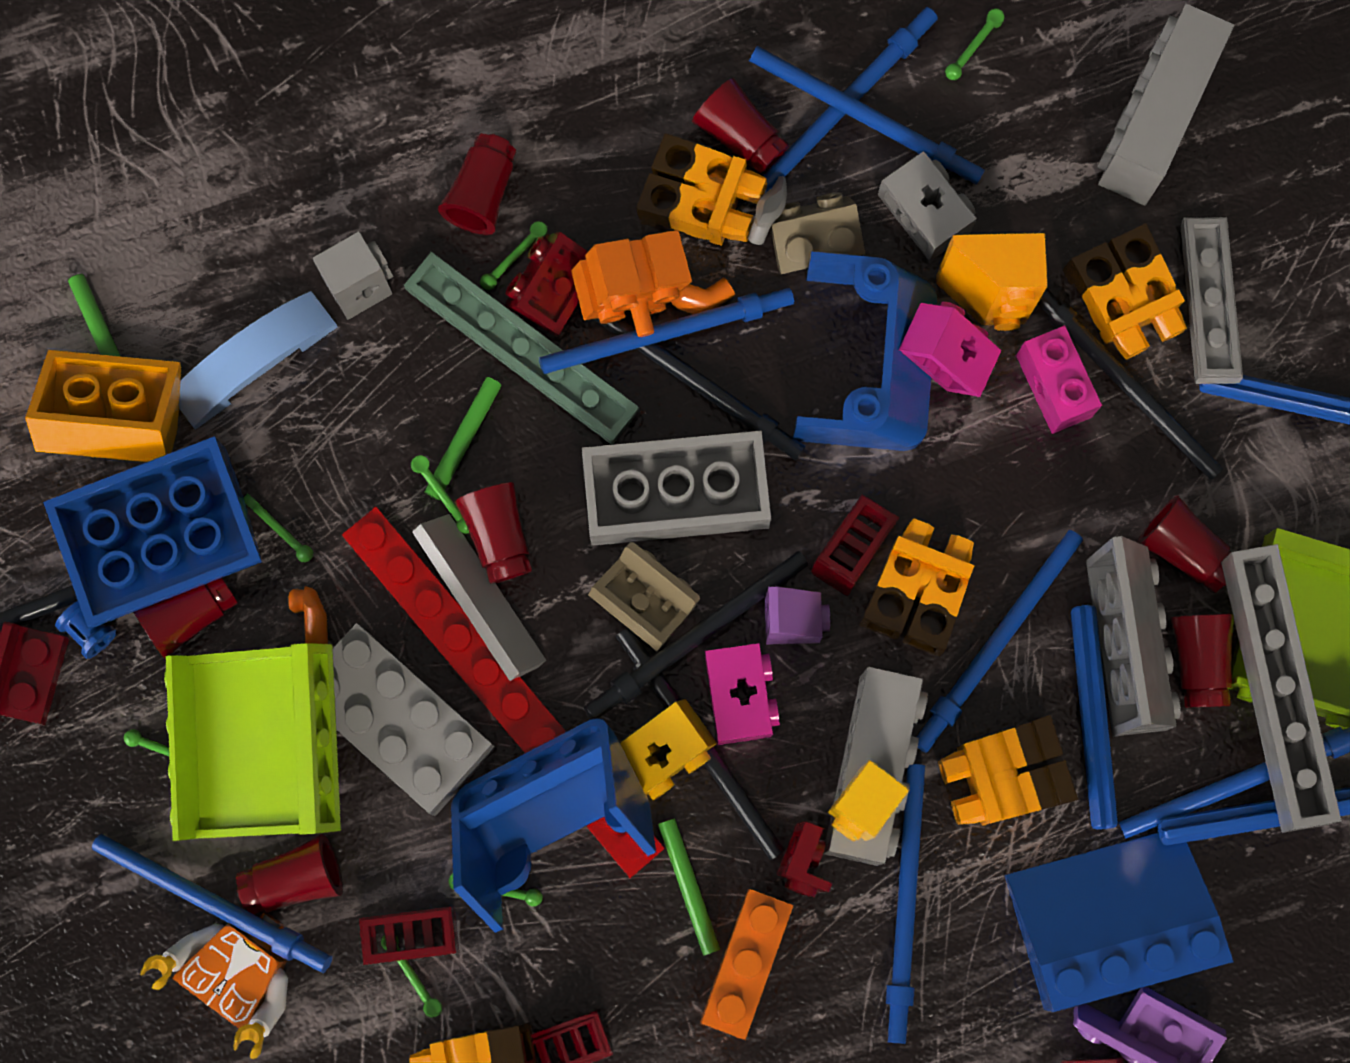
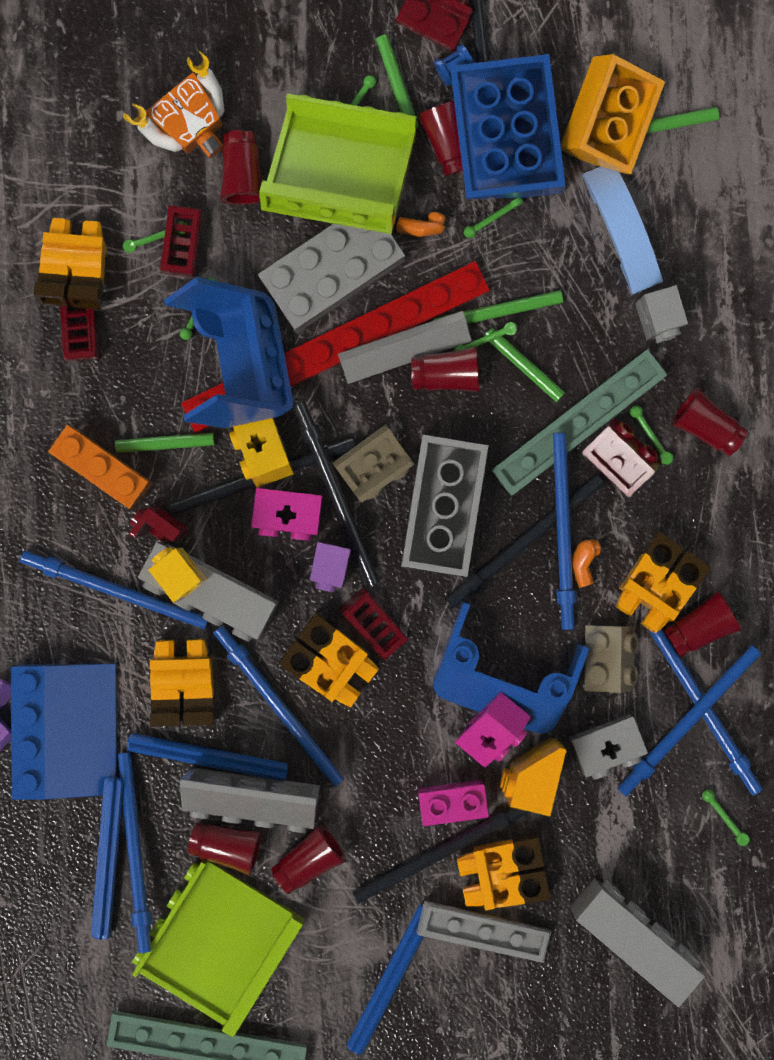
camera: 105 degrees right, 10 degrees up
blue bar [92,834,332,973] -> none
orange brick [571,230,692,337] -> none
light grey bar [747,176,787,245] -> none
light grey brick [1221,544,1341,833] -> none
none -> bright green bar [376,35,419,130]
none -> bright green bar [433,290,563,324]

